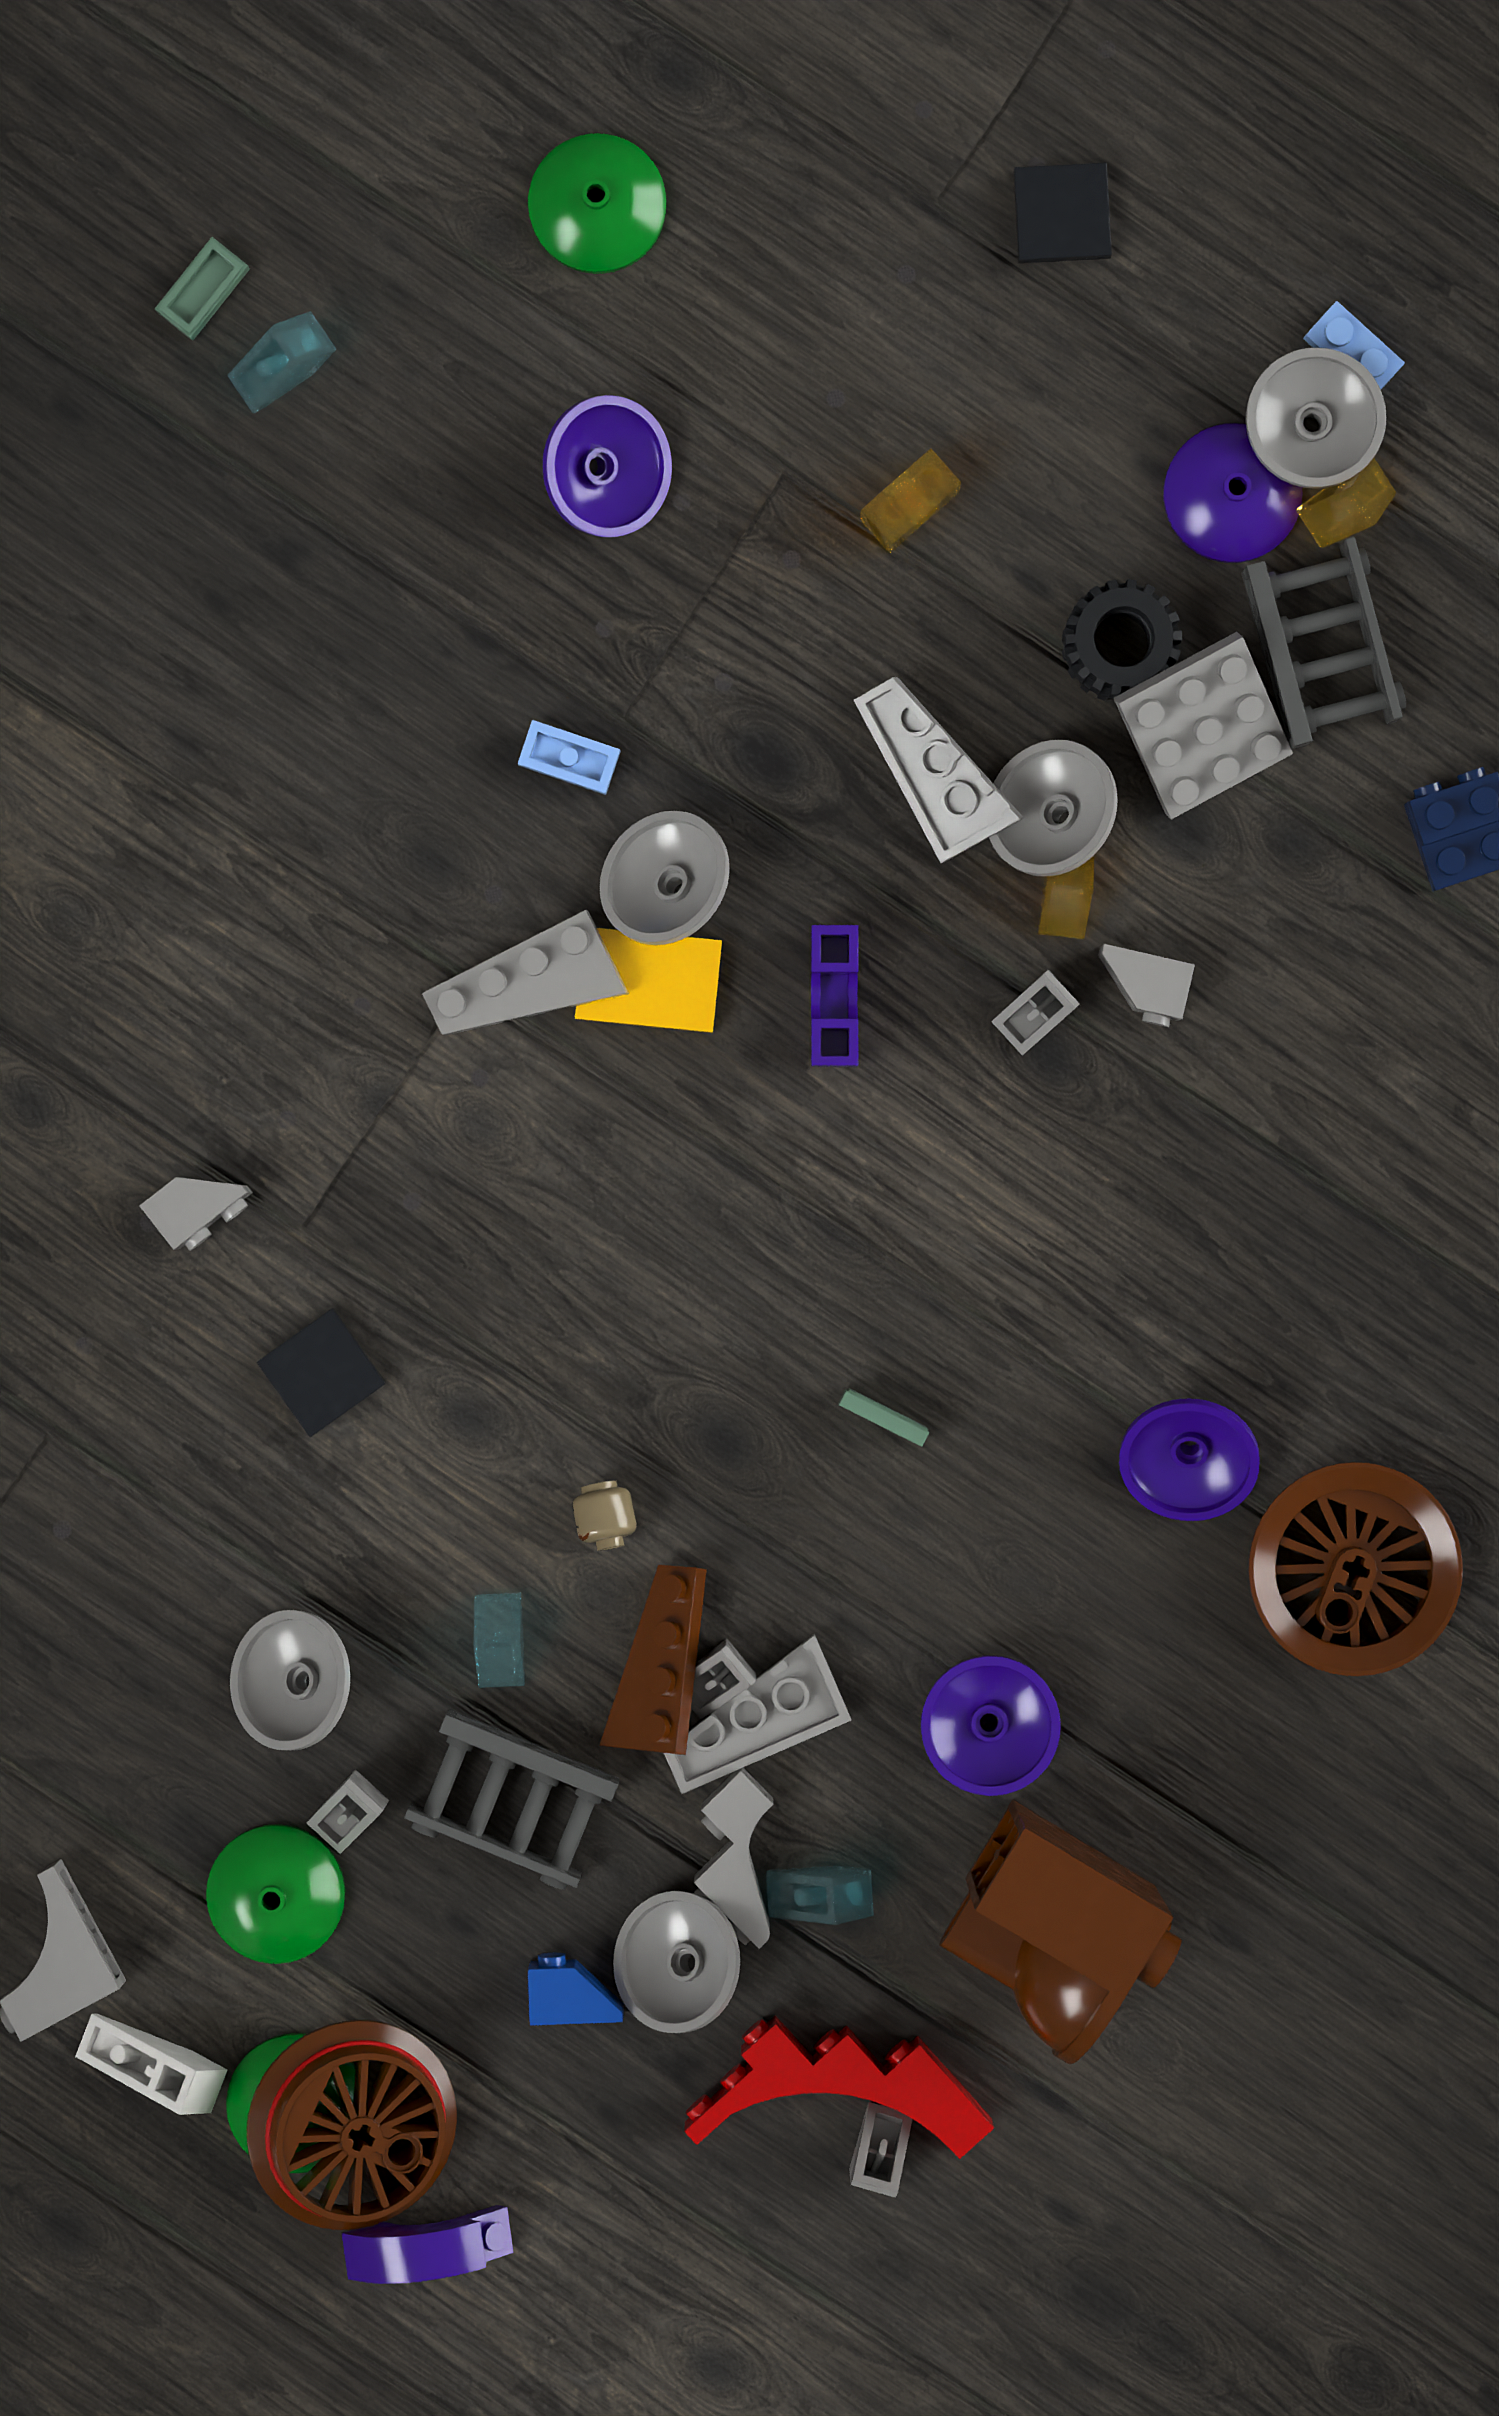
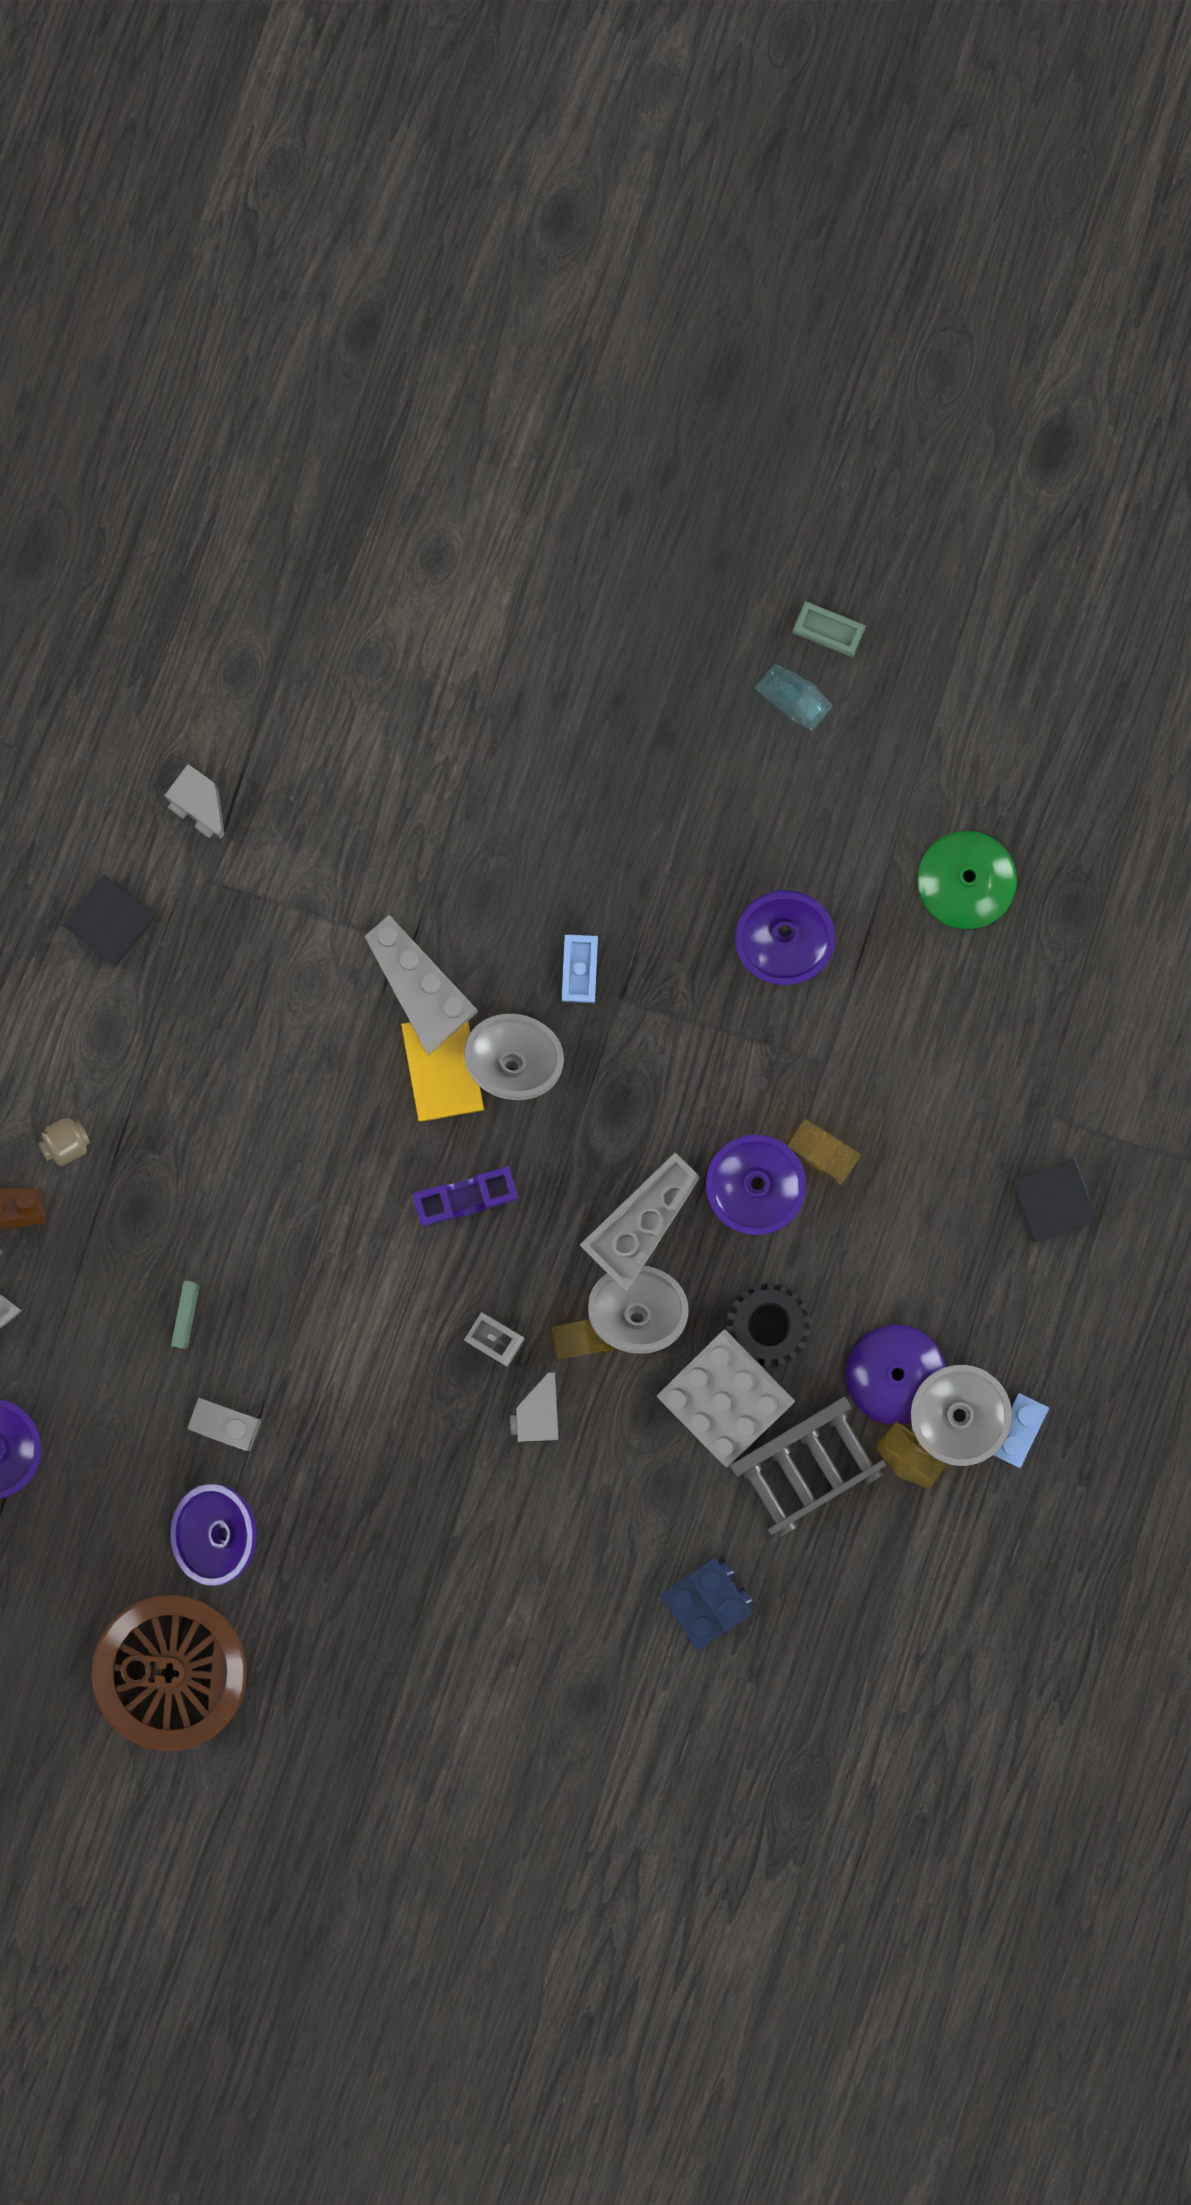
camera: 85 degrees right, 5 degrees down
none -> light grey slope [187,1397,261,1451]
none -> dark purple dish [706,1135,806,1235]

